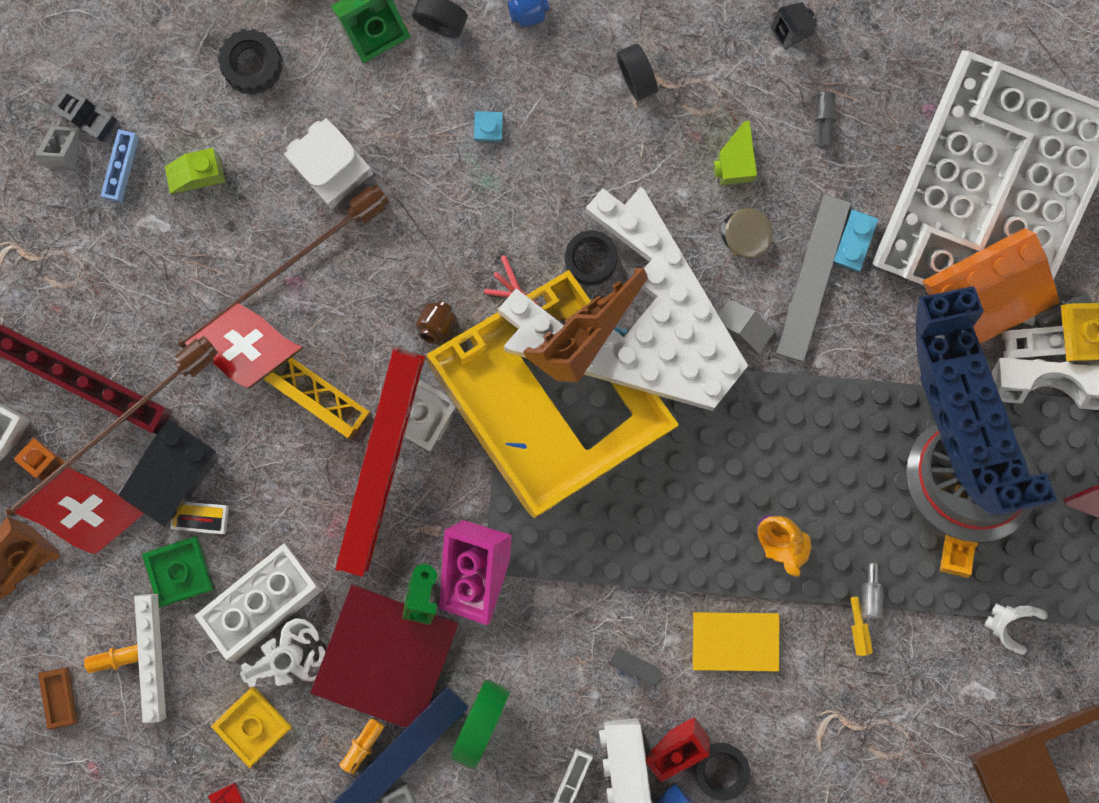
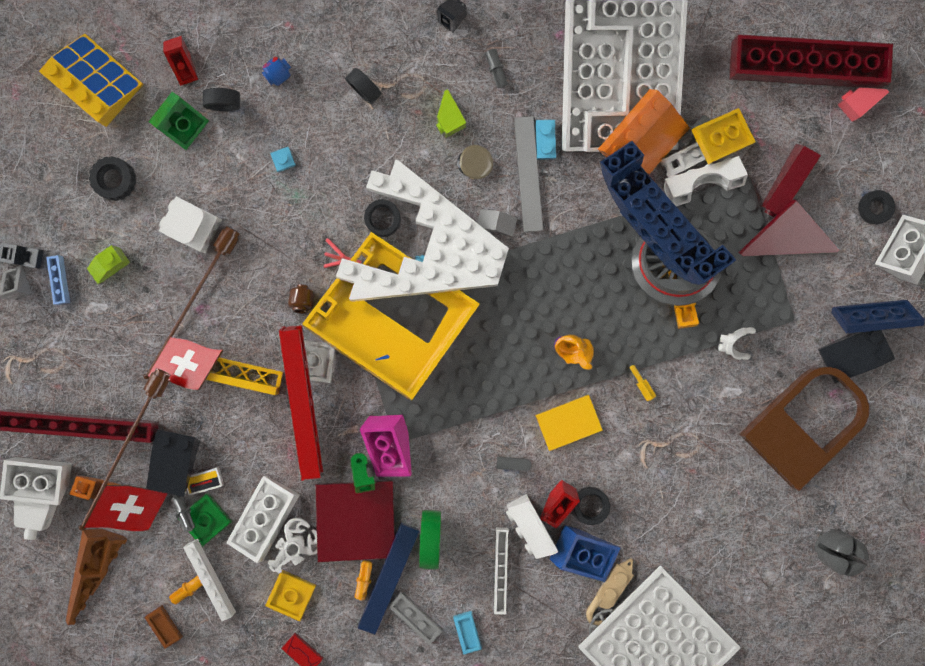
camera: 15 degrees left, 5 degrees up
dark orange wedge [523,268,648,382] -> none
clear piece [861,563,884,619] -> none
none -> dark grey axle [171,496,195,532]

